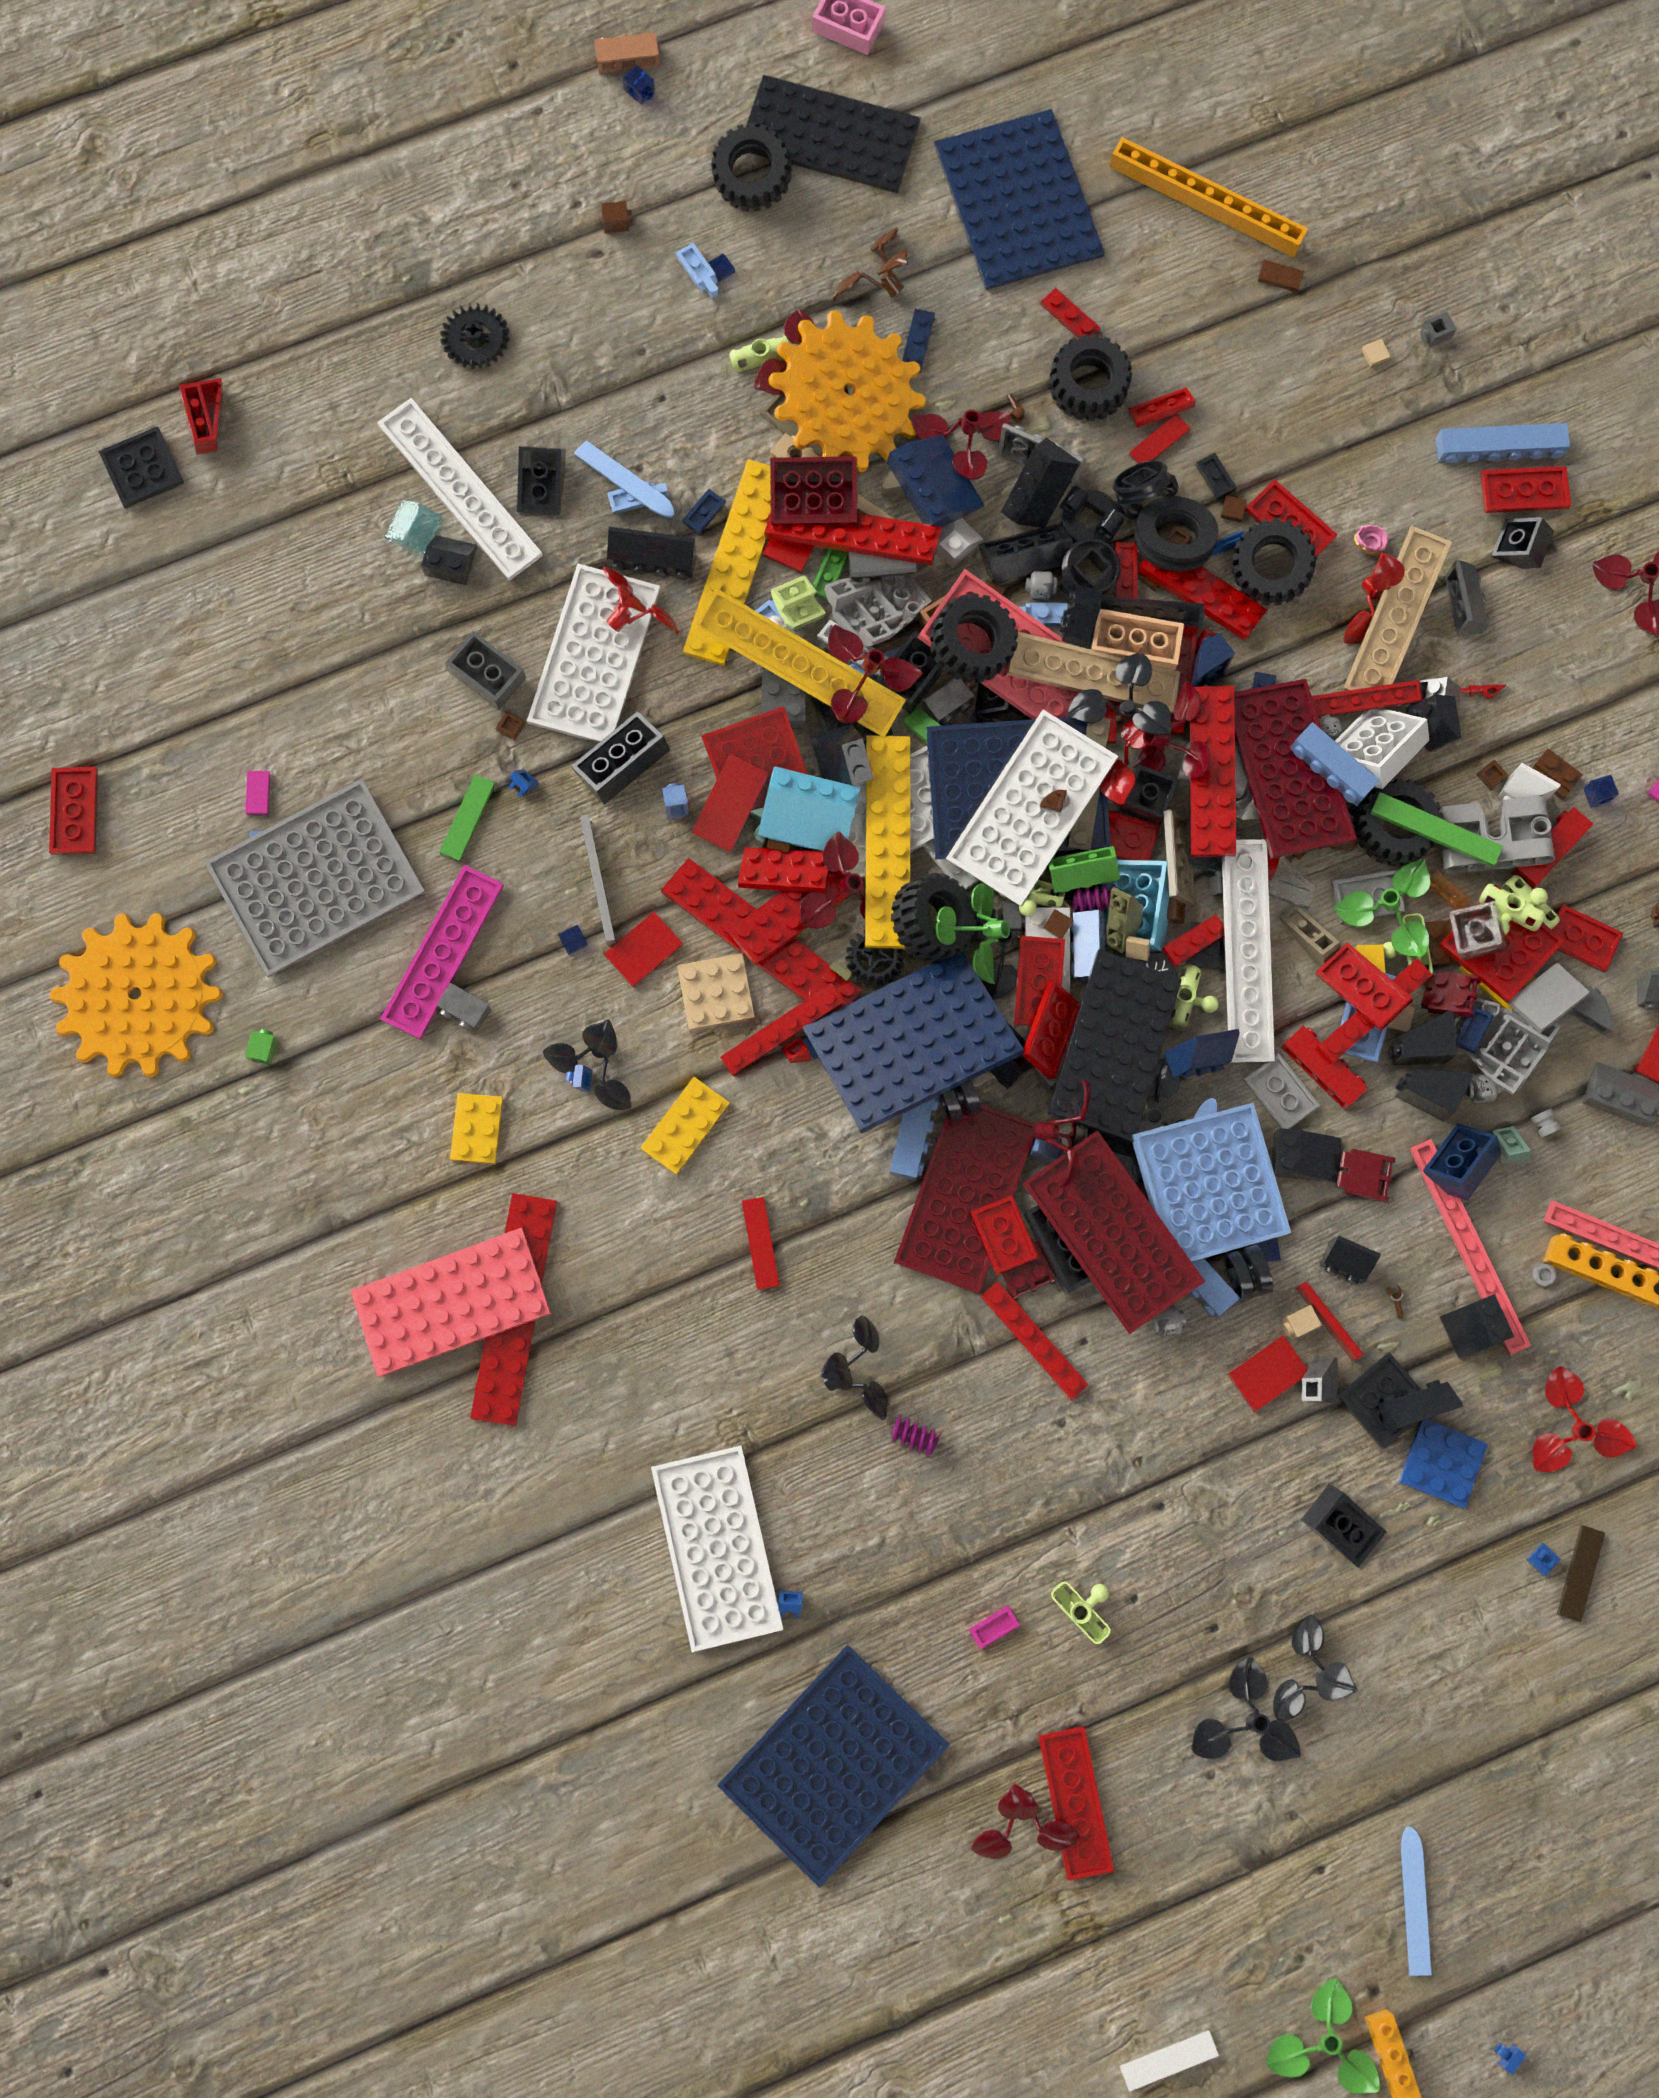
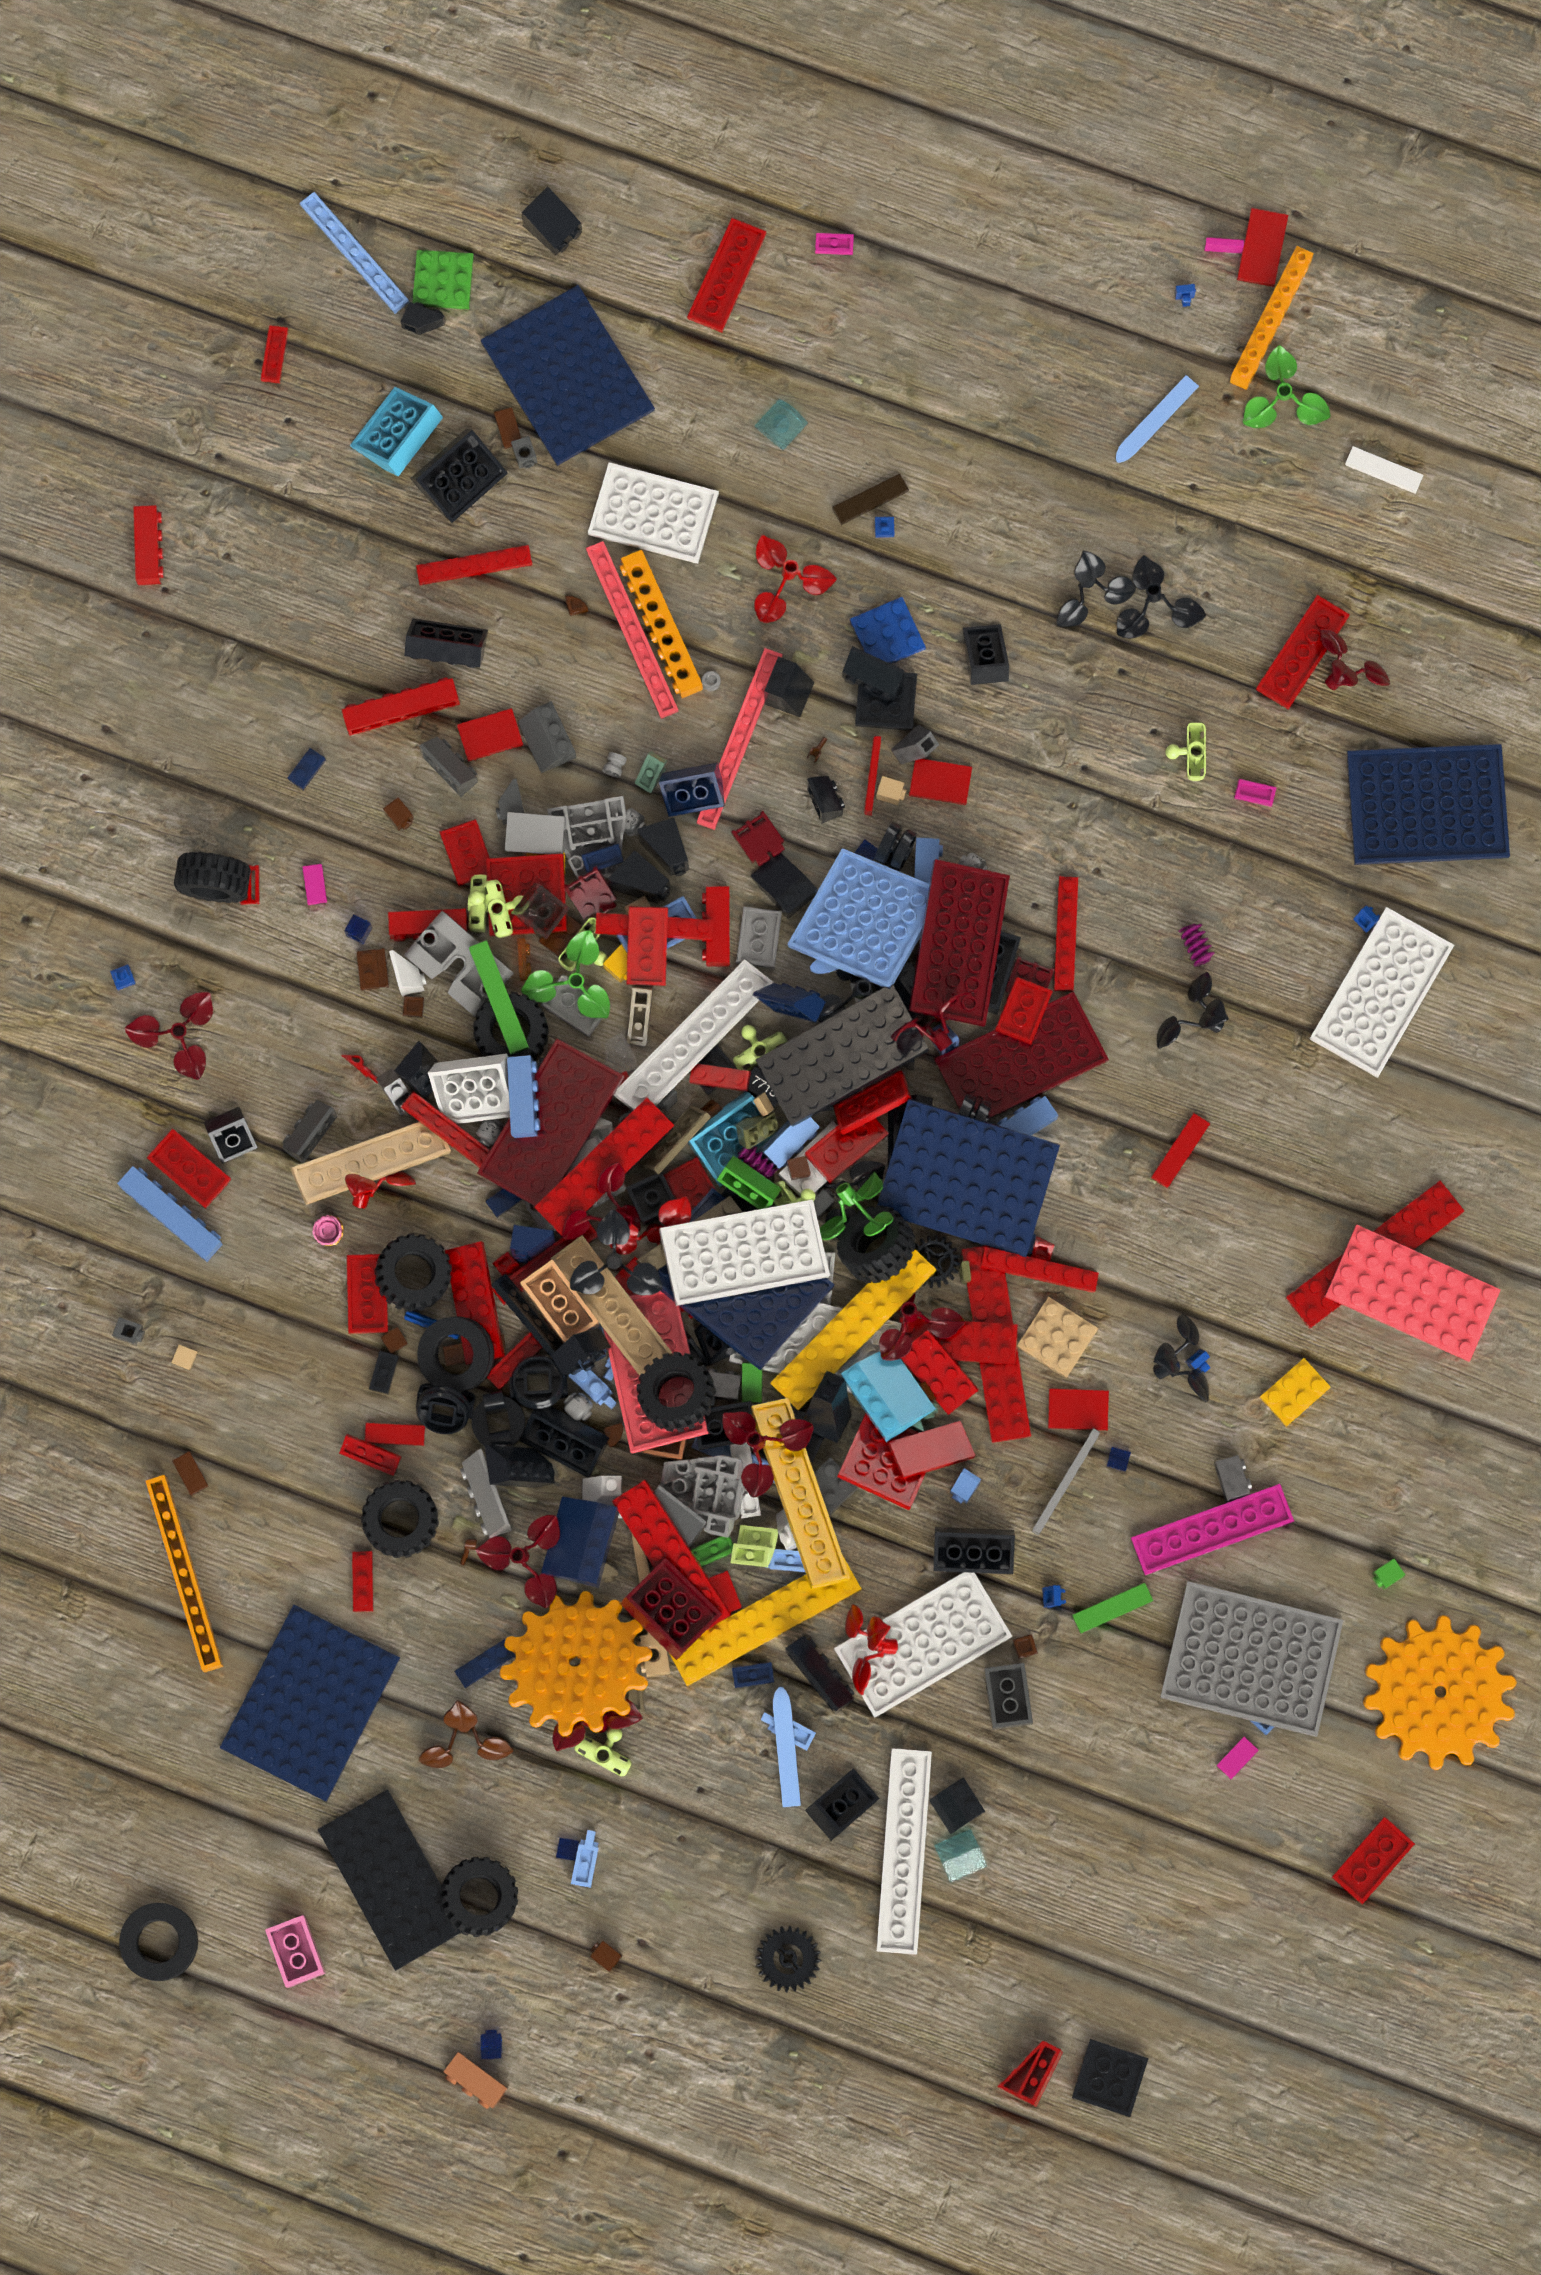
camera: 130 degrees left, 0 degrees up
yellow plate [640,1077,730,1175] -> none
reddish brown tile [1039,790,1067,813] -> none

